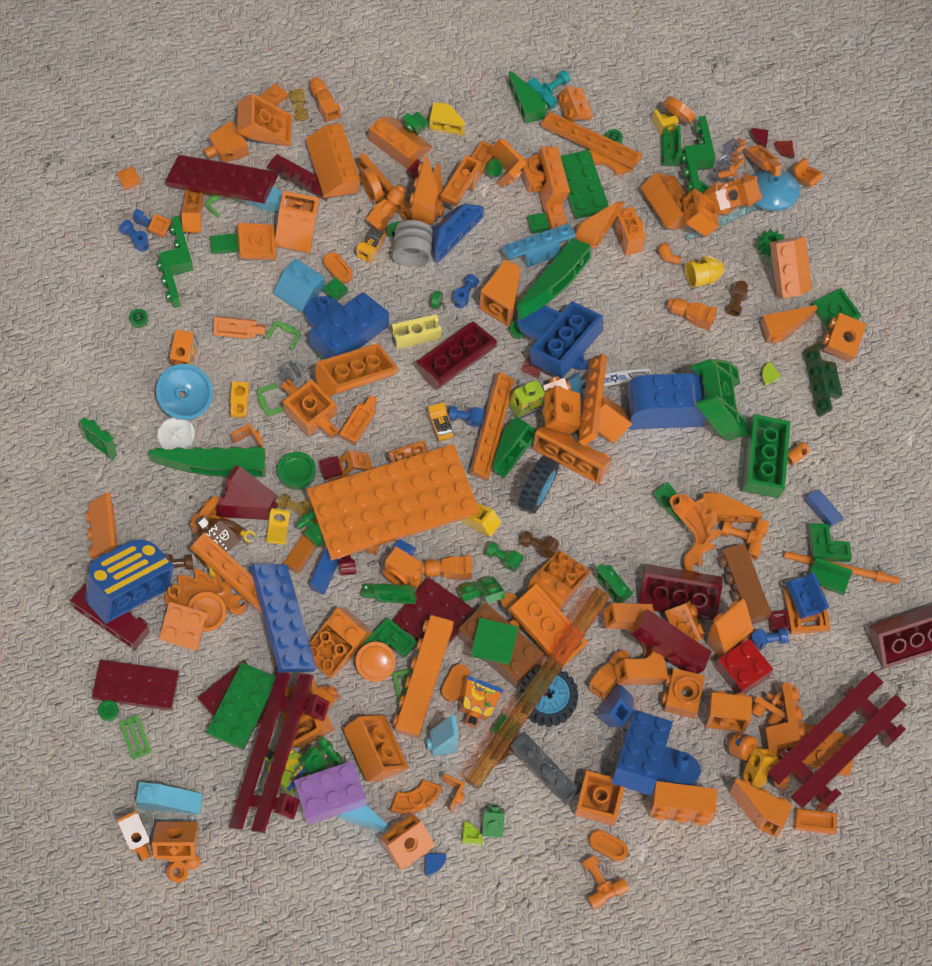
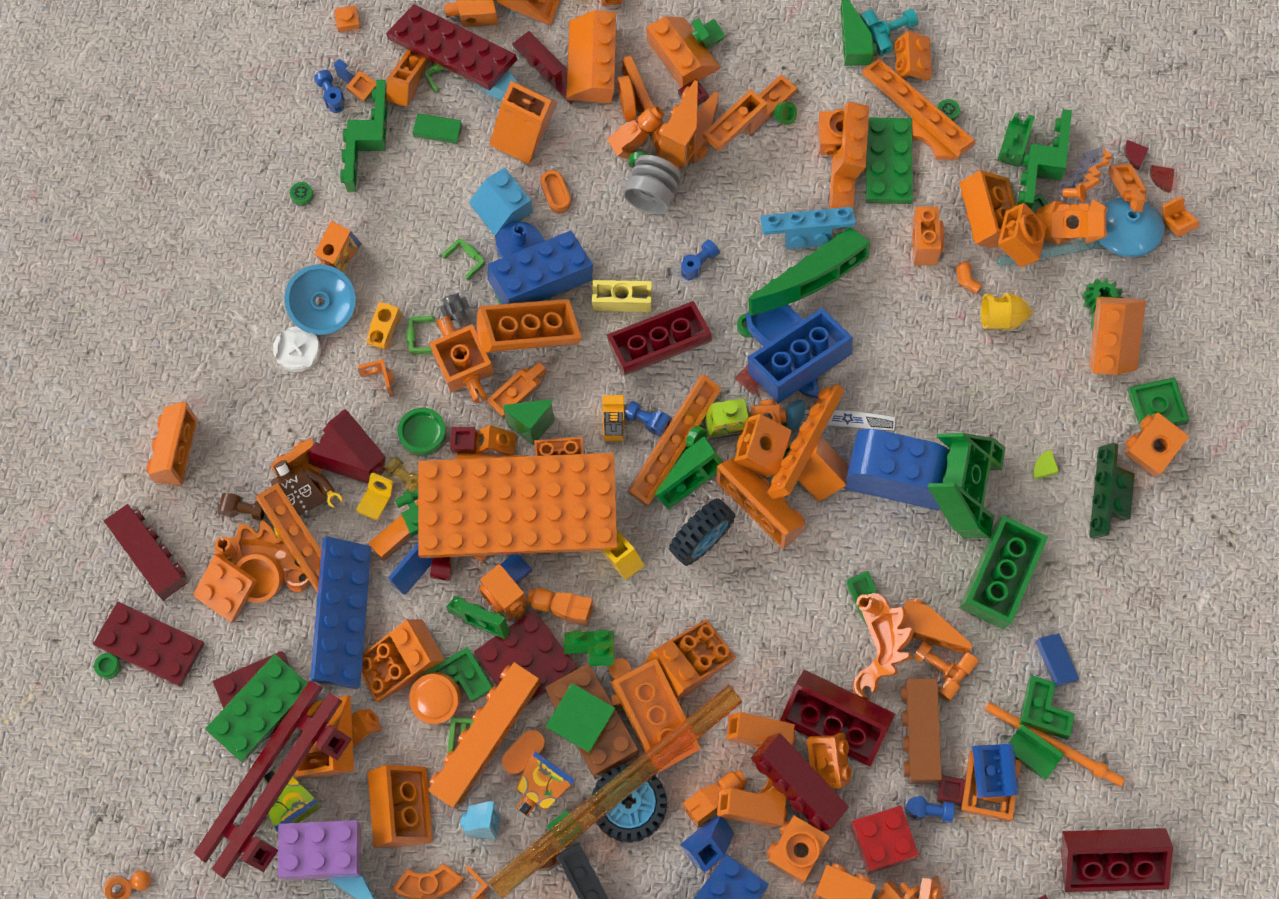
camera: 25 degrees right, 5 degrees up
green plate [79,417,117,460] -> none
blue brick [85,540,174,624] -> none
torso [117,811,152,862] -> none
bright green tile [119,714,152,760] -> none
medium azure slope [136,782,203,815] -> none
green slope [149,446,266,477] -> none
orange brick [152,822,199,863] -> none
orange hinge [213,315,266,339] -> none
orange plate [237,223,276,260] -> none
green plate [299,736,344,775] -> none
green plate [322,277,348,301] -> none
light orange leg [356,227,386,264] -> none
yellow slope [429,102,465,136] -> none
green tile [431,291,443,310] -> none
blue wedge [432,204,484,264] -> none
orange slope [479,260,521,327] -> none
green leg [485,541,524,572] -> none
orange bracket [488,138,527,188] -> none
reddish brown leg [521,531,559,558] -> none
green plate [527,213,549,234] -> none
orange slope [575,201,626,249] -> none
green bracket [594,563,633,603] -> none
yellow panel [652,110,679,136] -> none
orange piece [662,96,696,125] -> none
orange piece [667,298,718,331] -> none
orange slope [706,599,753,658] -> none
reddish brown leg [727,281,749,317] -> none
orange slope [761,305,817,343] -> none
orange piece [787,442,810,466] -> none
none -> green slope [503,399,555,445]
none -> green tile [686,425,707,448]

